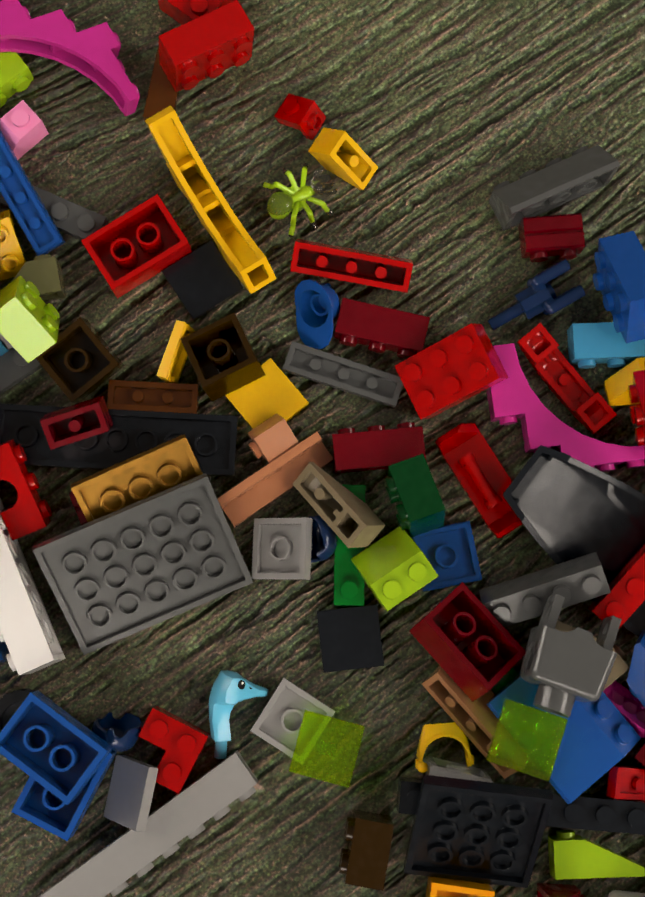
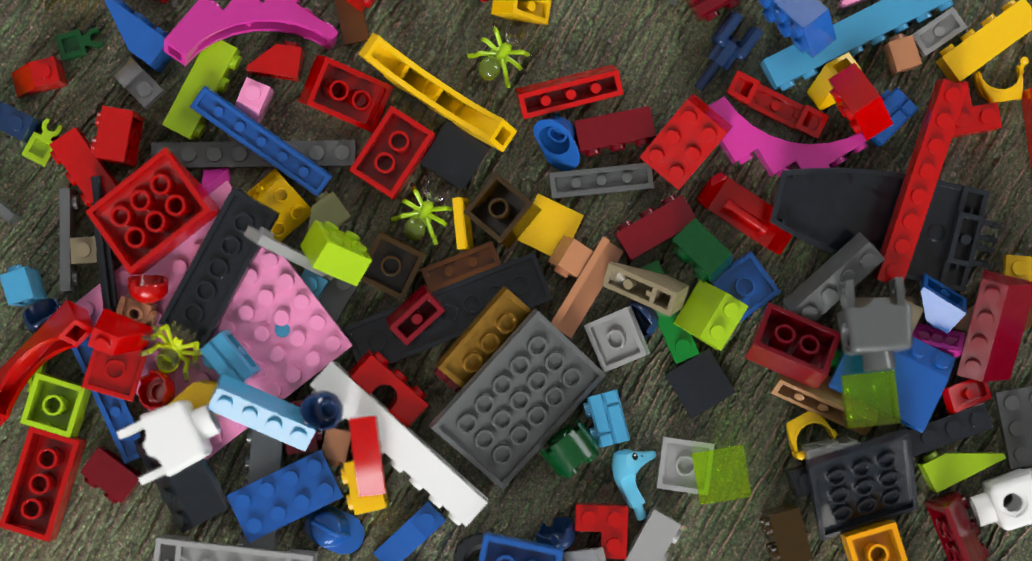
camera: 20 degrees left, 5 degrees up
none -> red slope [246,41,305,82]
none -> red slope [298,55,393,133]
none -> animal [390,179,453,246]
none -> dark green brick [539,420,599,479]
none -> dark azure brick [583,389,630,448]

